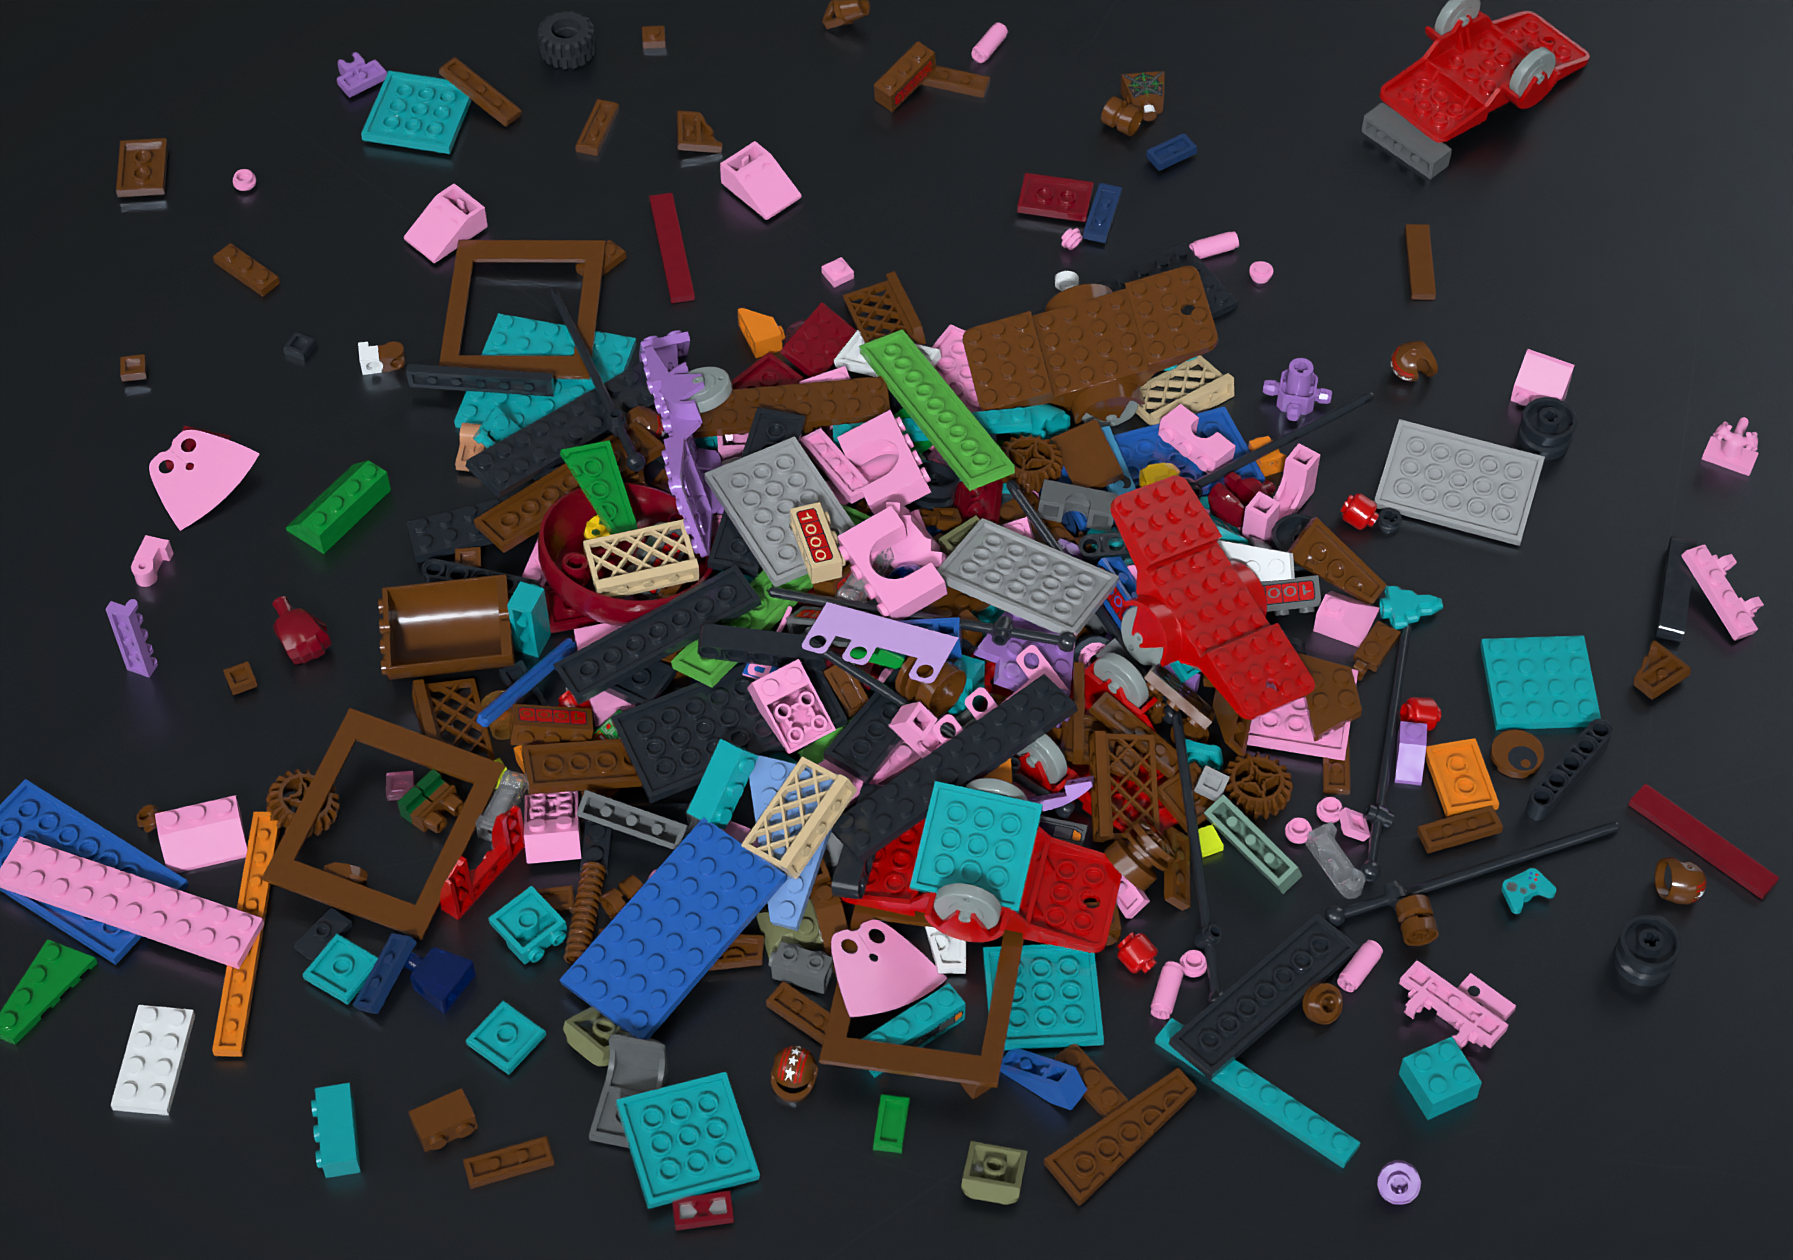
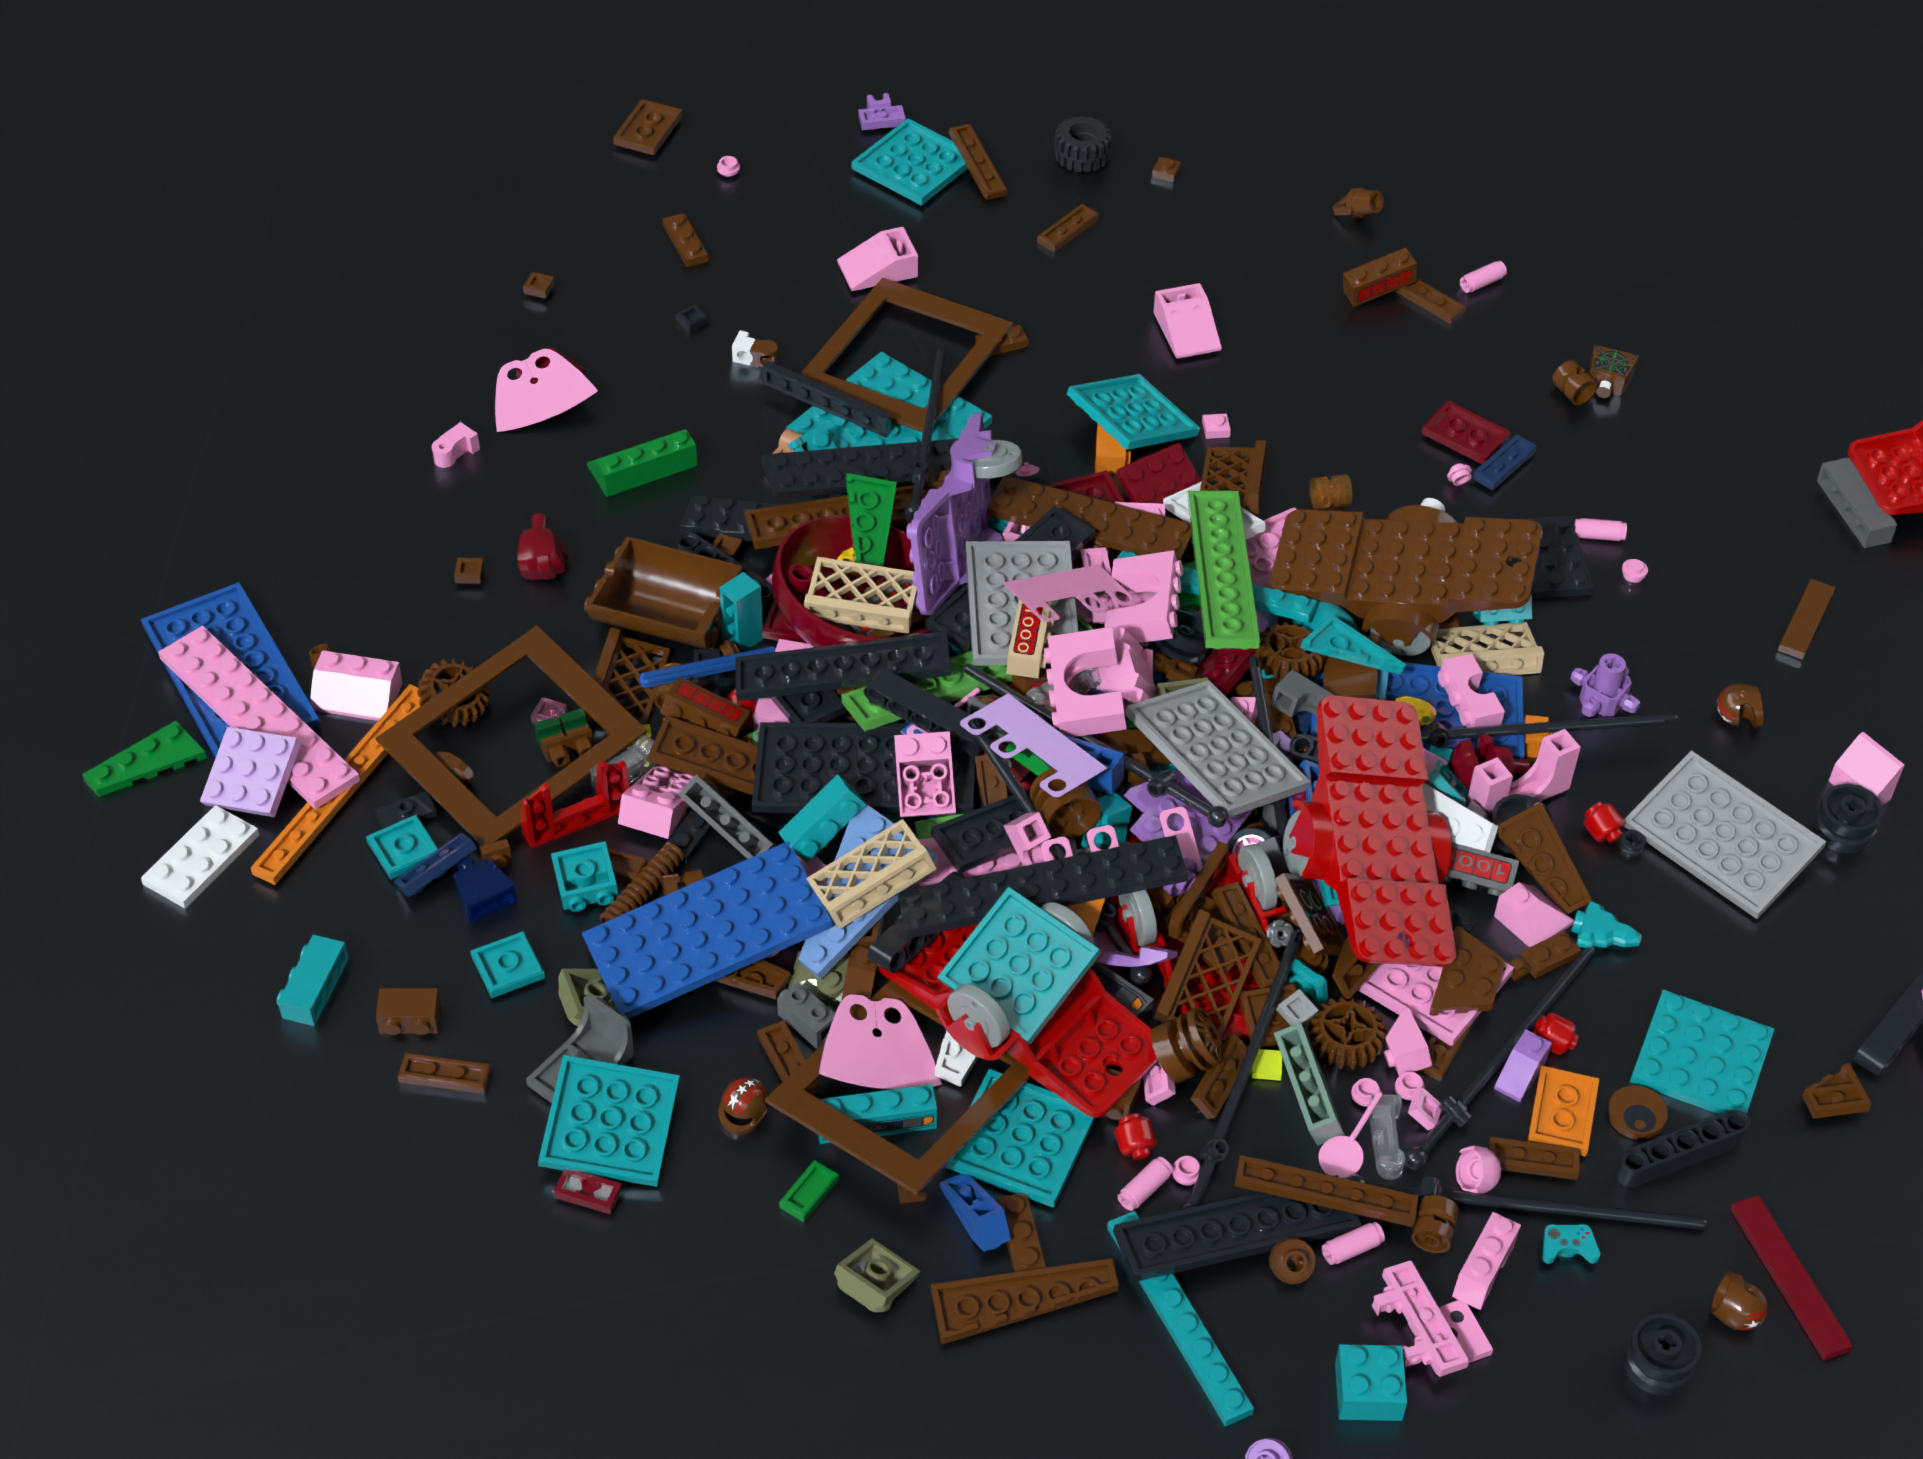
camera: 25 degrees right, 5 degrees down
medium lavender hinge [106,599,158,678] -> none
medium lavender plate [639,331,690,371] -> none
dark red tile [649,193,695,303] -> none
reddish brown wing [677,111,722,153] -> none
dark blue plate [1146,133,1197,171] -> none
none -> lavender plate [200,727,301,817]
none -> reddish brown plate [480,839,512,872]
none -> reddish brown plate [719,639,740,656]
none -> bright pink piece [1003,564,1137,622]
none -> teal plate [1067,374,1200,450]
none -> reddish brown plate [1234,1155,1418,1227]
none -> flat silver plate [1266,919,1294,948]
none -> teal wing [1300,615,1406,675]
none -> clear orange wheel [1310,474,1352,510]
none -> bright pink piece [1319,1091,1382,1179]
none -> bright pink slope [1384,1008,1432,1076]
none -> bright pink arch [1452,1212,1521,1310]
none -> bright pink hair [1456,1146,1502,1194]

